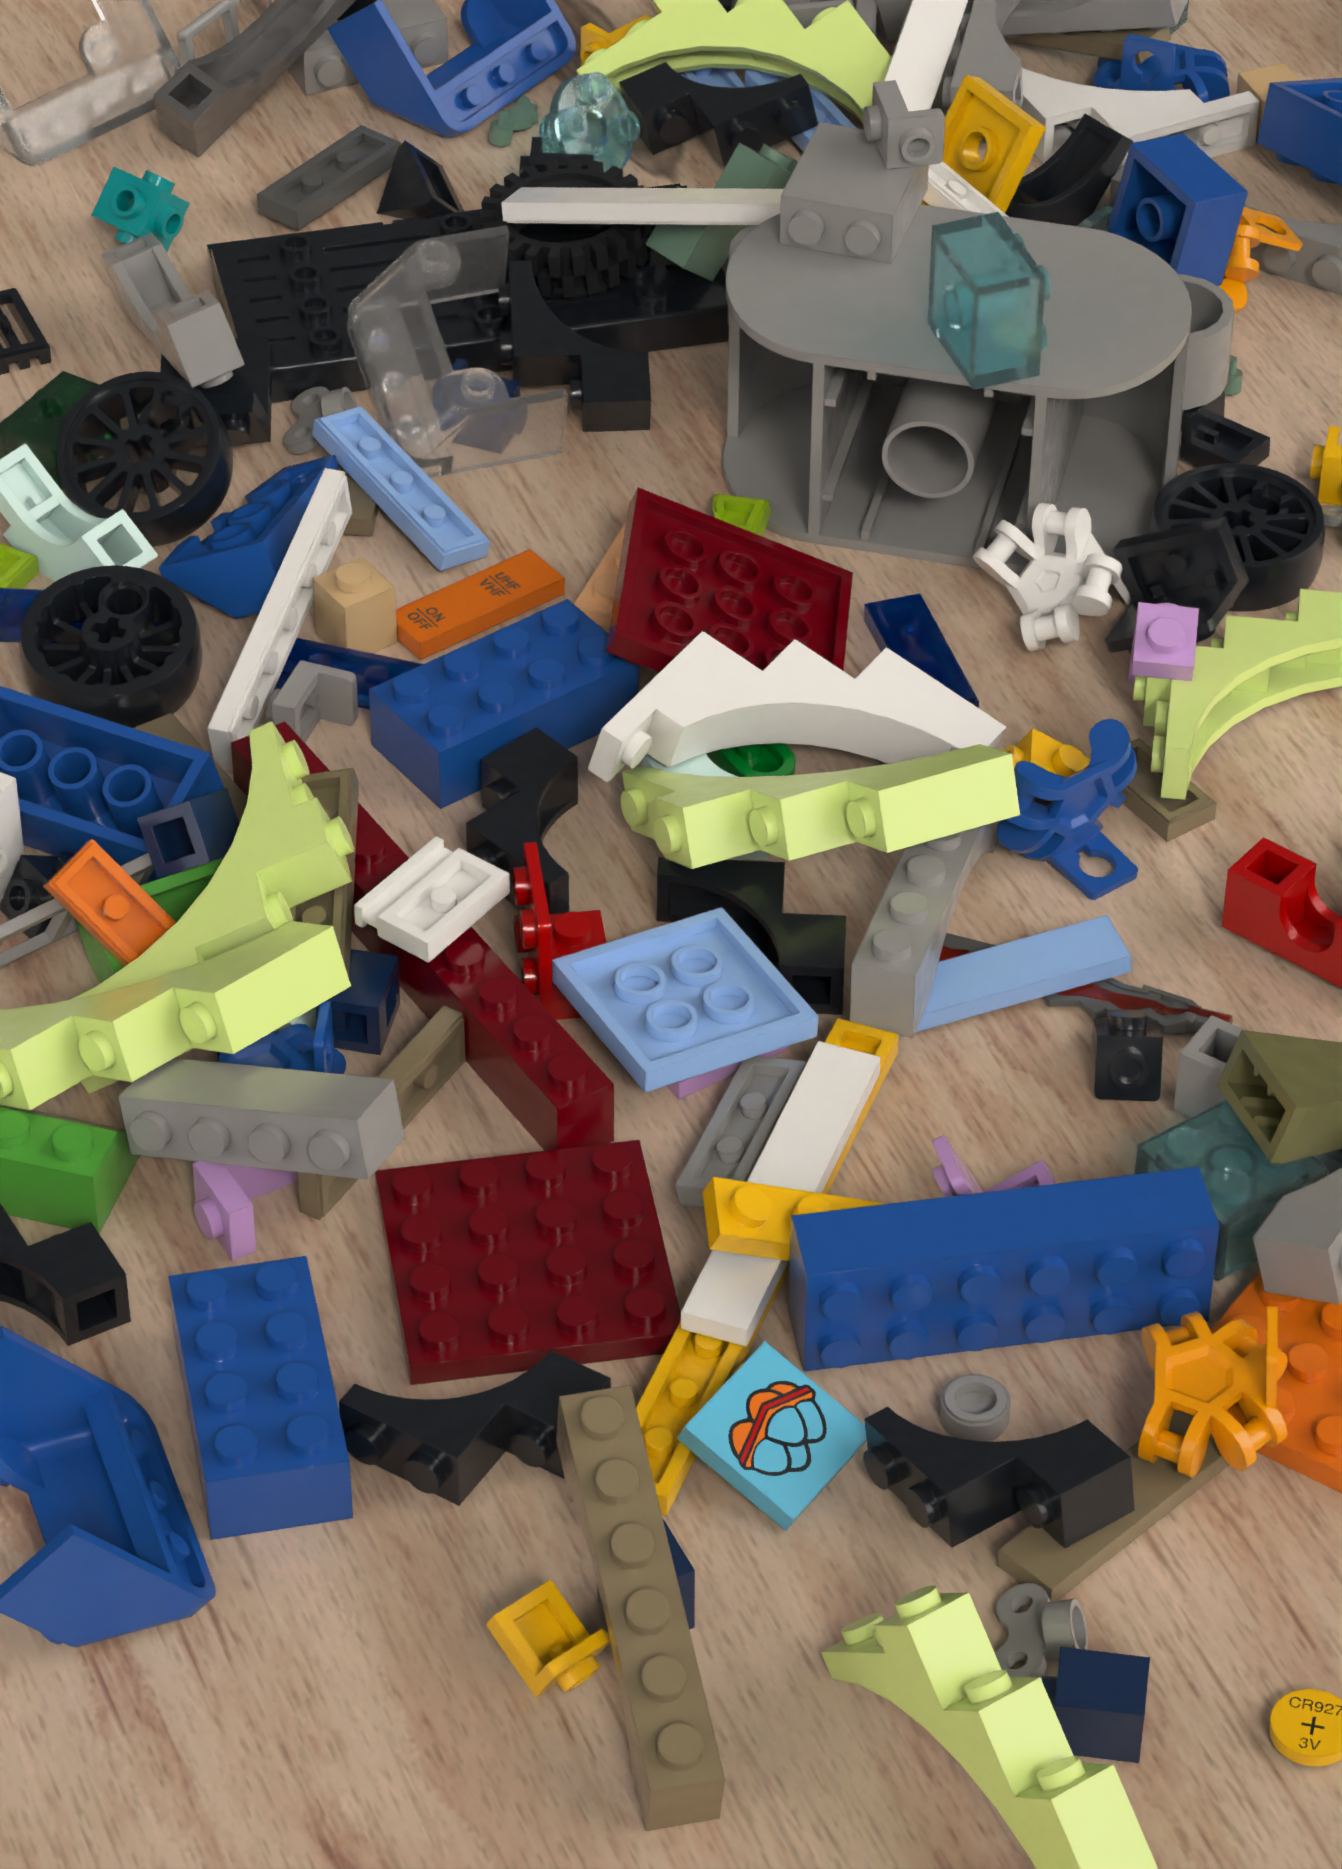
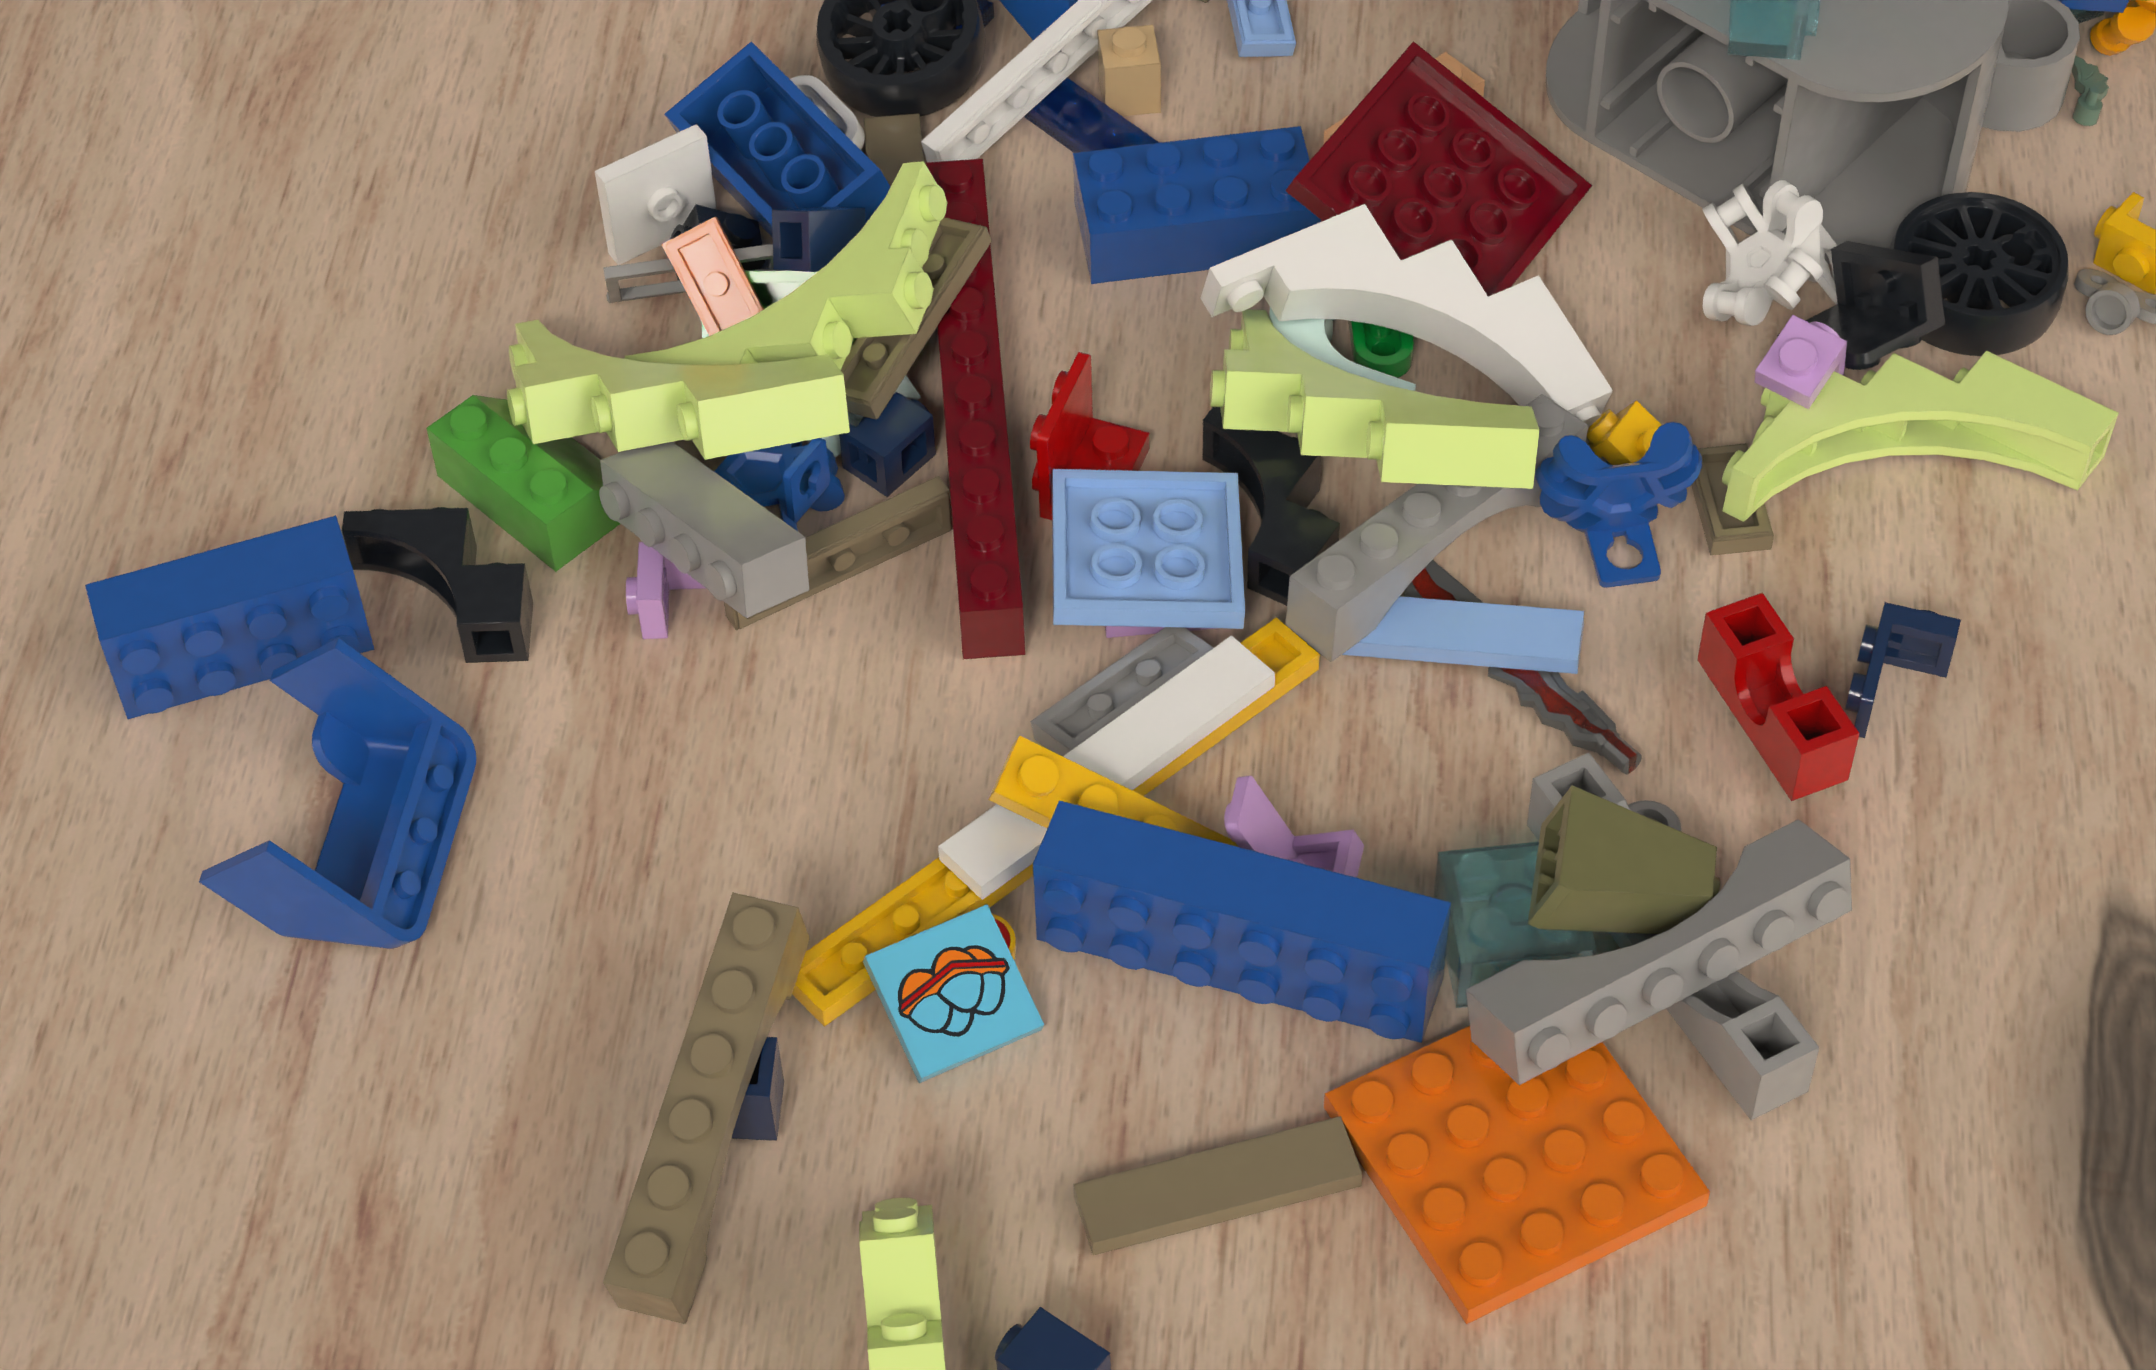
camera: 30 degrees right, 10 degrees up
blue brick [168,1256,353,1540] -> none
light grey bracket [267,660,358,743] -> none
black arch [339,1350,611,1506] -> none
white plate [354,836,510,963] -> none
dark red plate [375,1140,681,1385] -> none
orange tile [396,549,565,660] -> none
black arch [466,727,578,914] -> none
yellow bracket [486,1579,610,1698] -> none
lime tile [713,494,771,536] -> none
black arch [863,1407,1135,1548] -> none
clear blue tile [864,594,979,708] -> none
light grey tile [939,1374,1011,1441] -> none
light grey piece [995,1583,1088,1678] -> none
black bracket [1092,1009,1163,1101] -> none
light orange piece [1138,1306,1288,1478] -> none
black bracket [1181,391,1270,467] -> none

